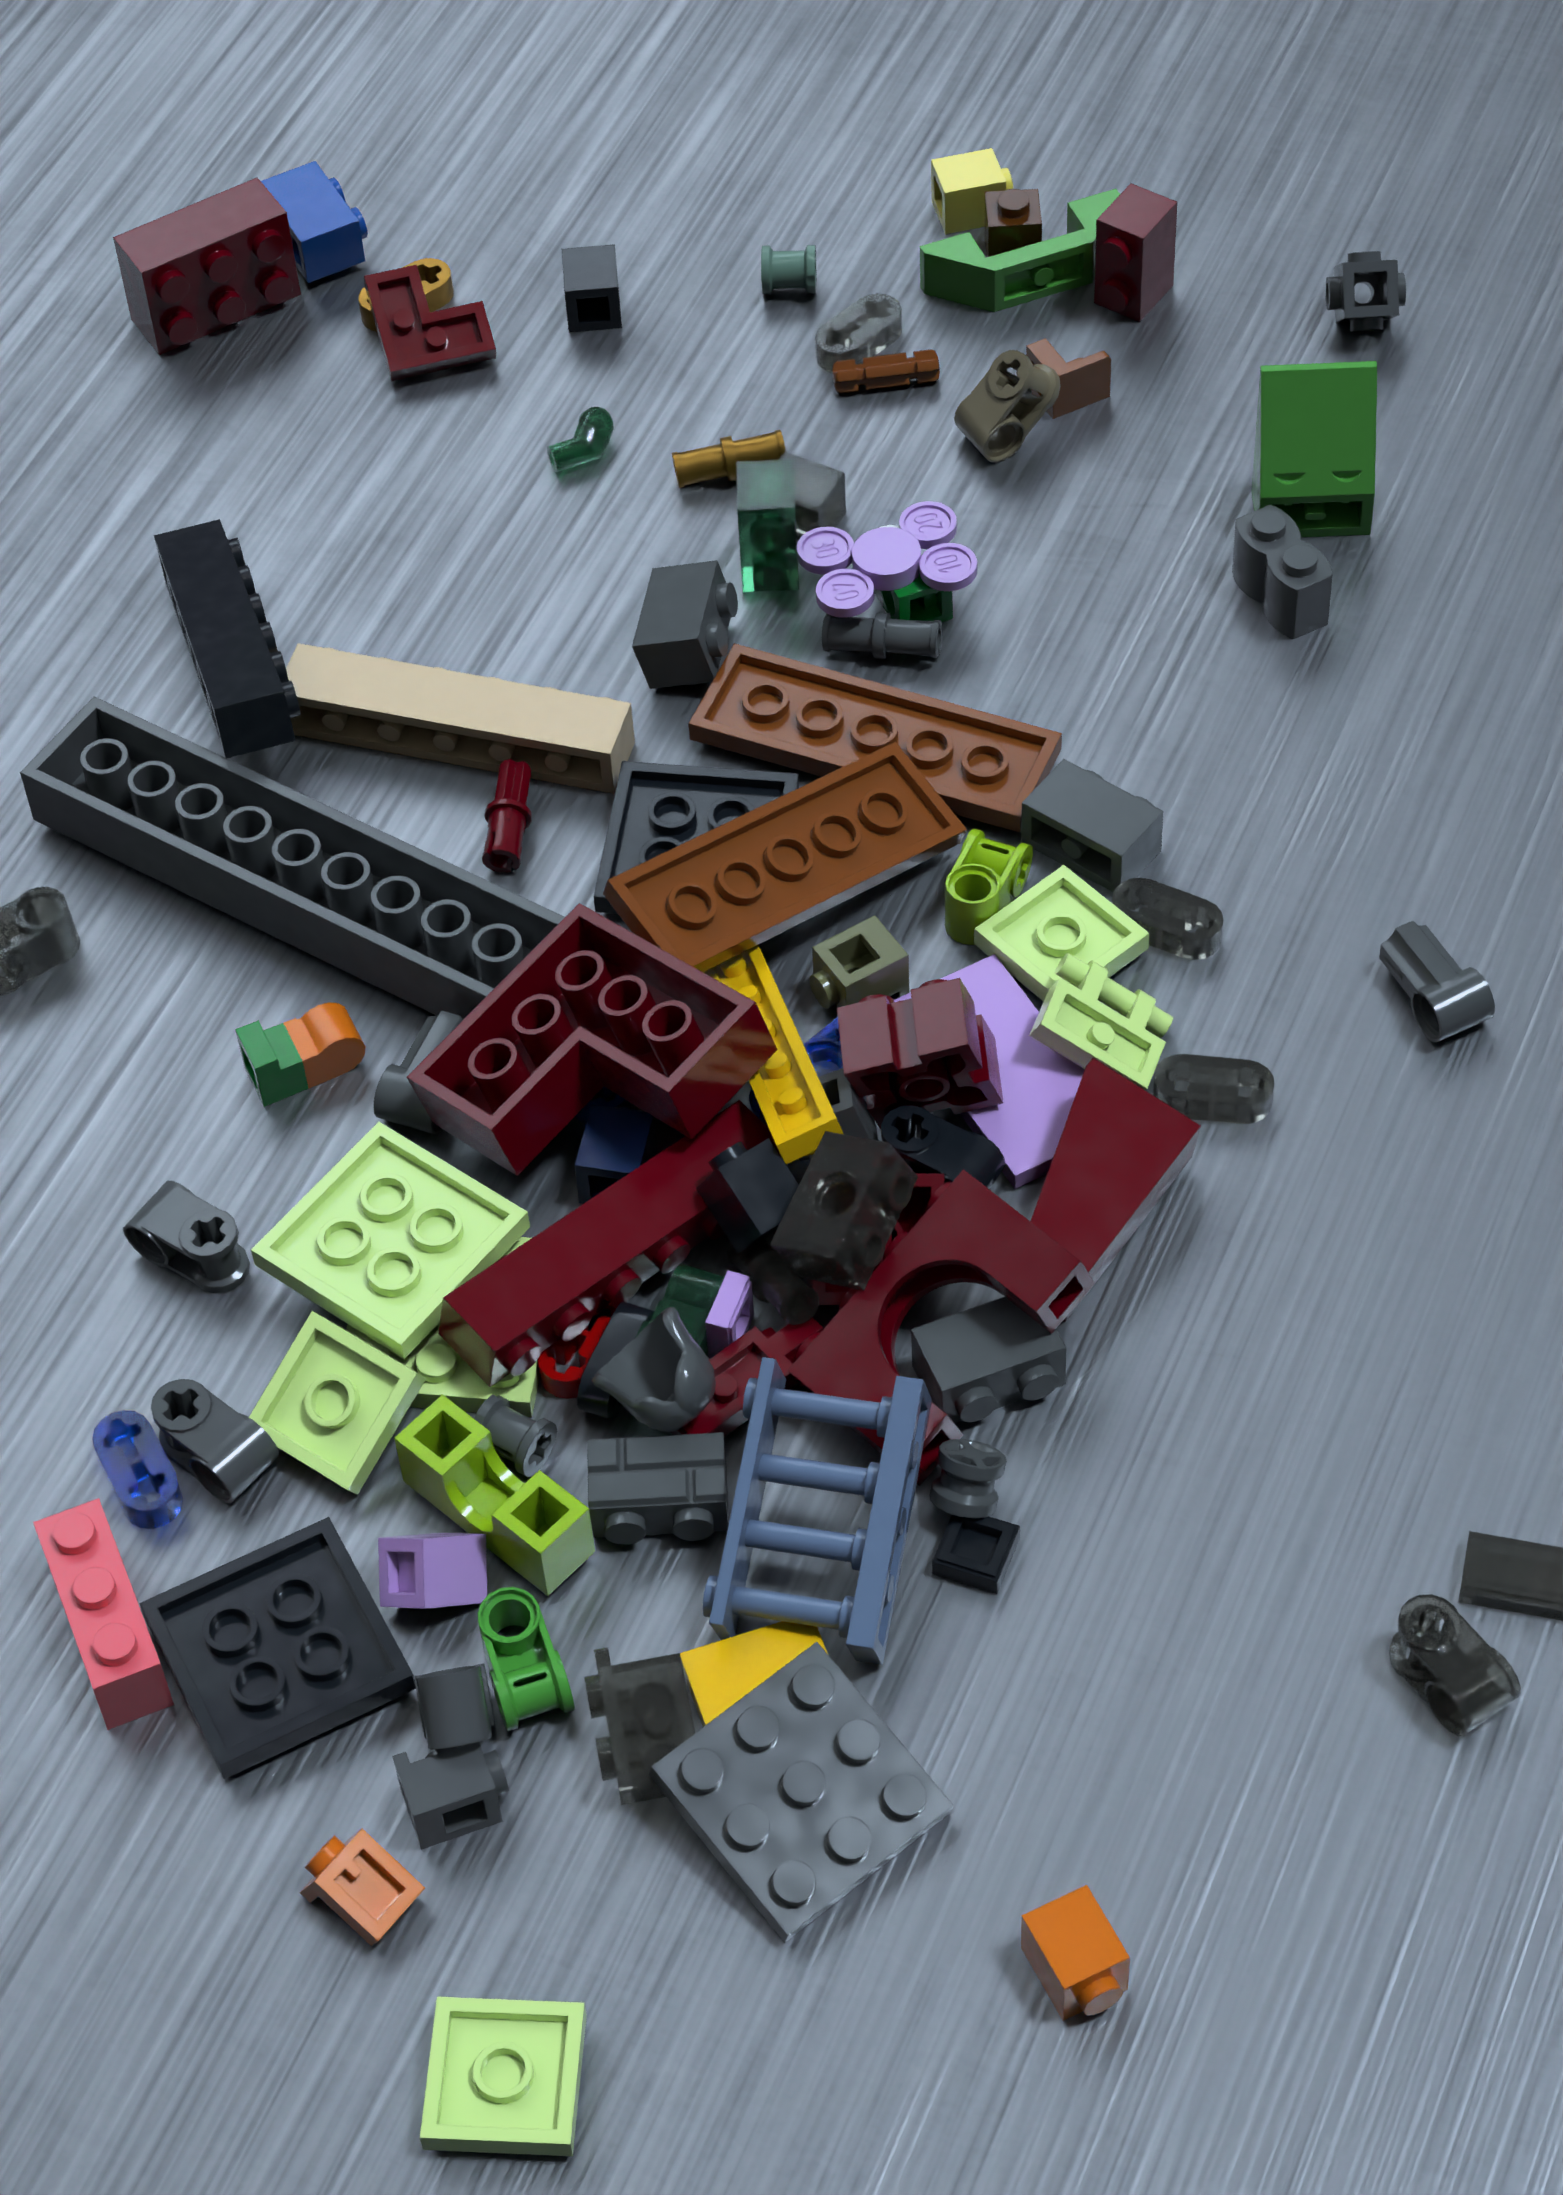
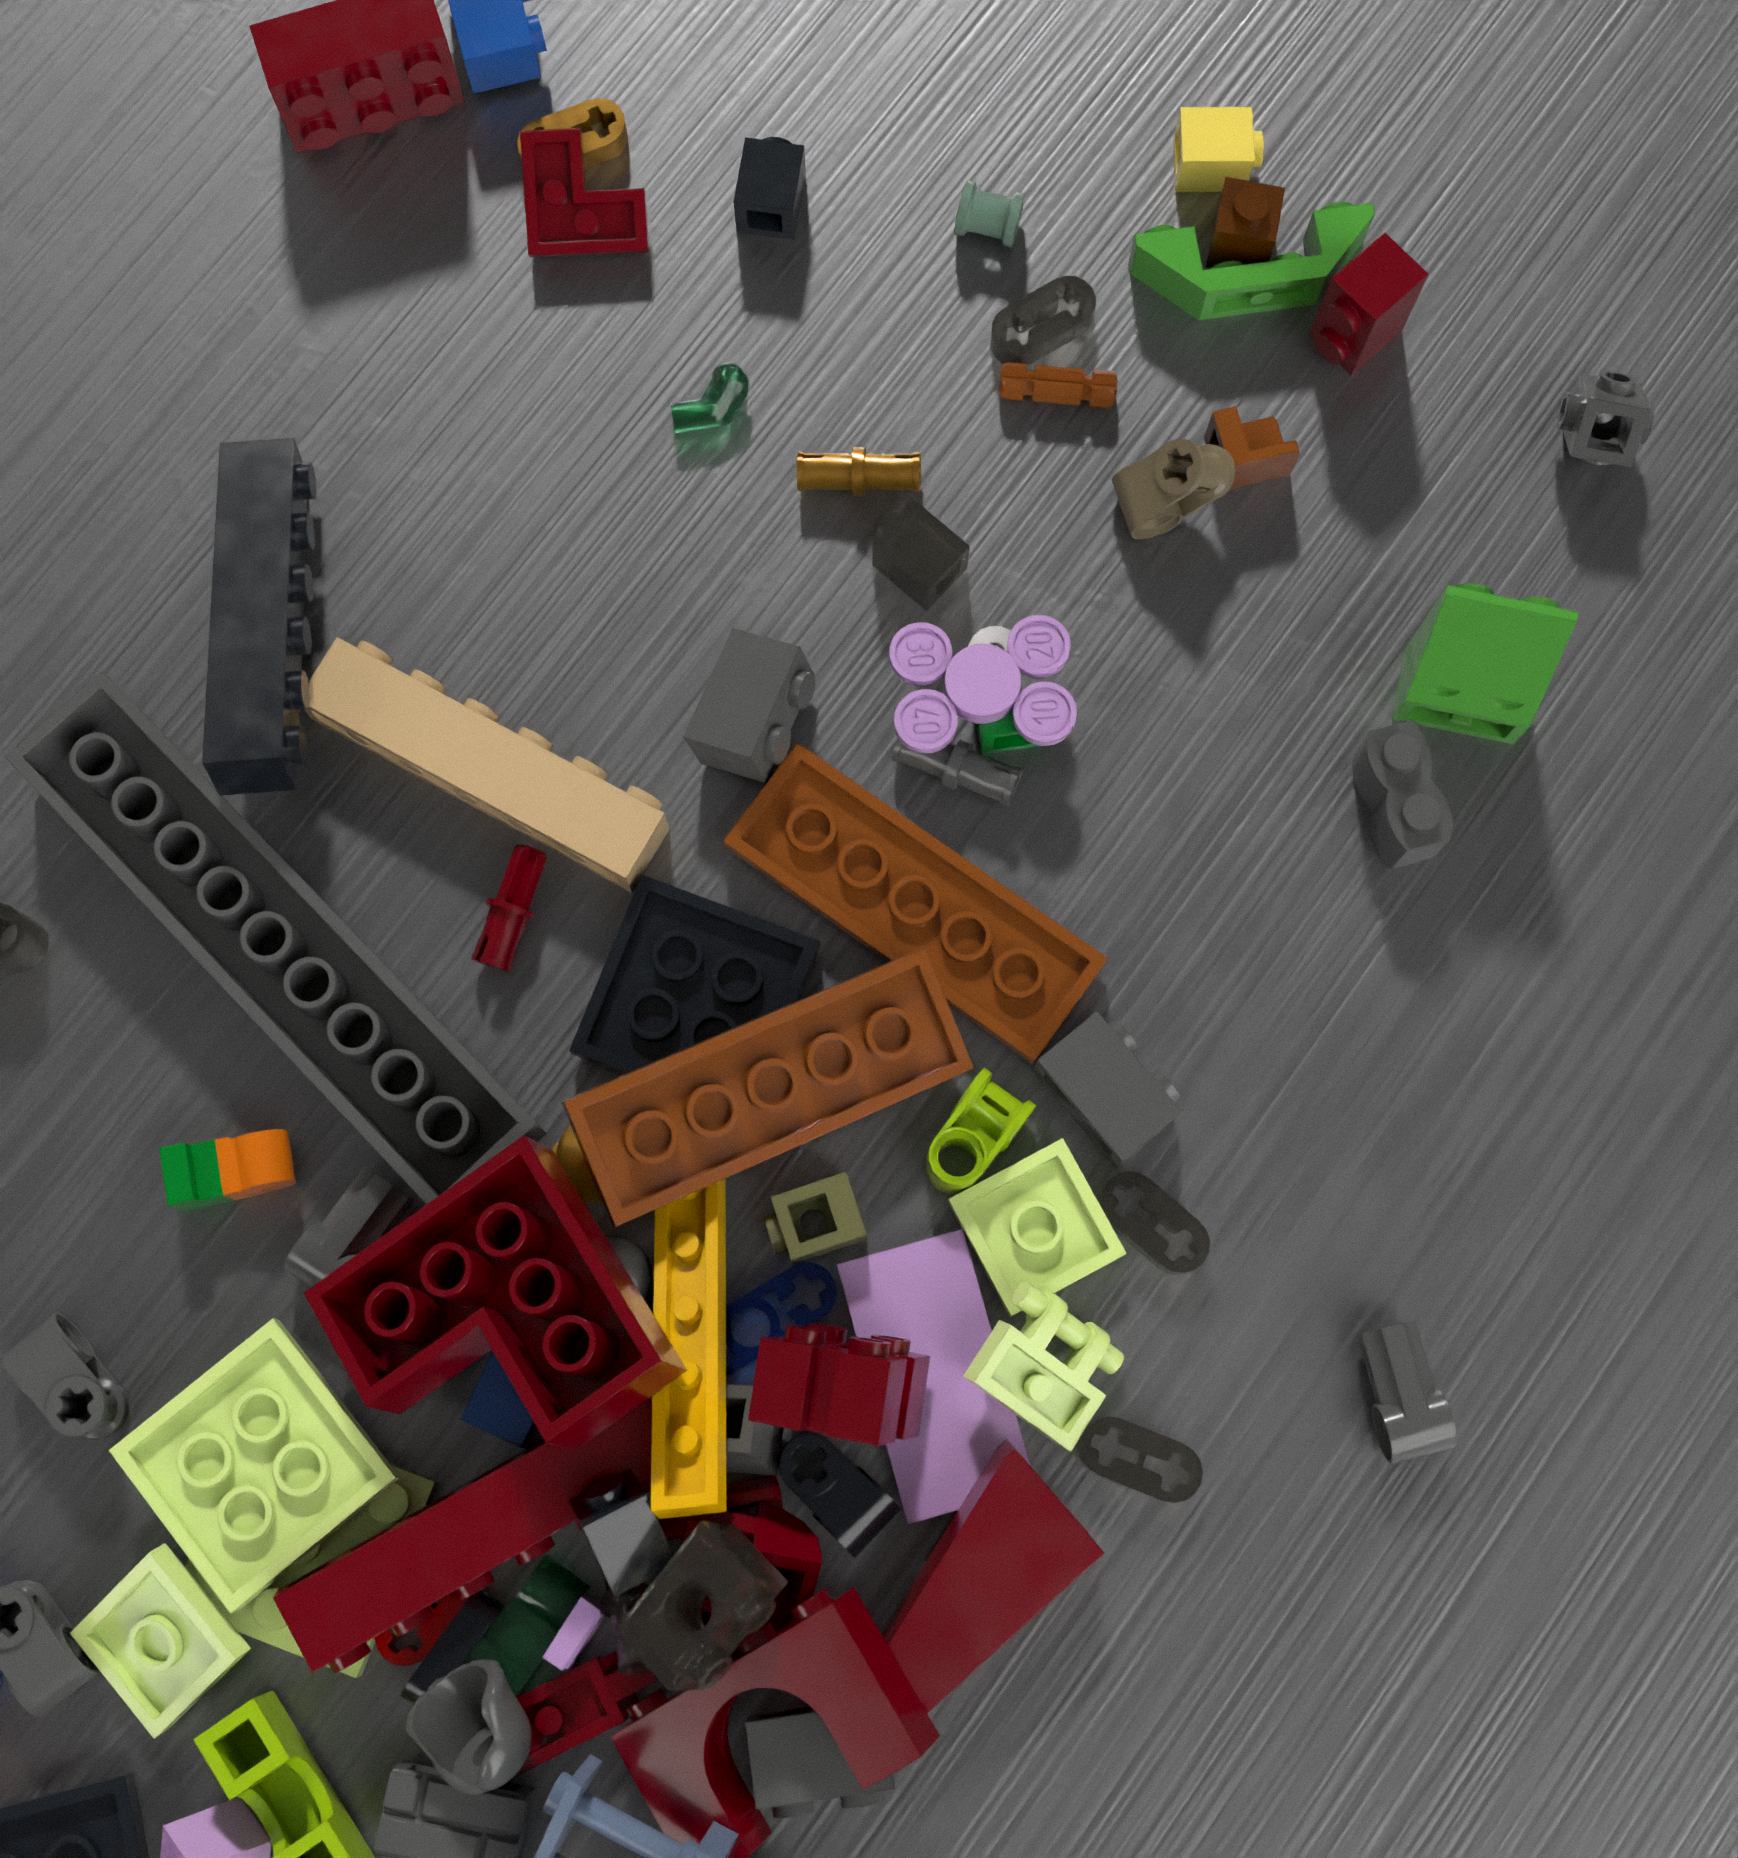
camera: 10 degrees right, 25 degrees up
dark grey bush [474,1395,557,1477] -> none
clear green brick [736,459,799,592] -> none

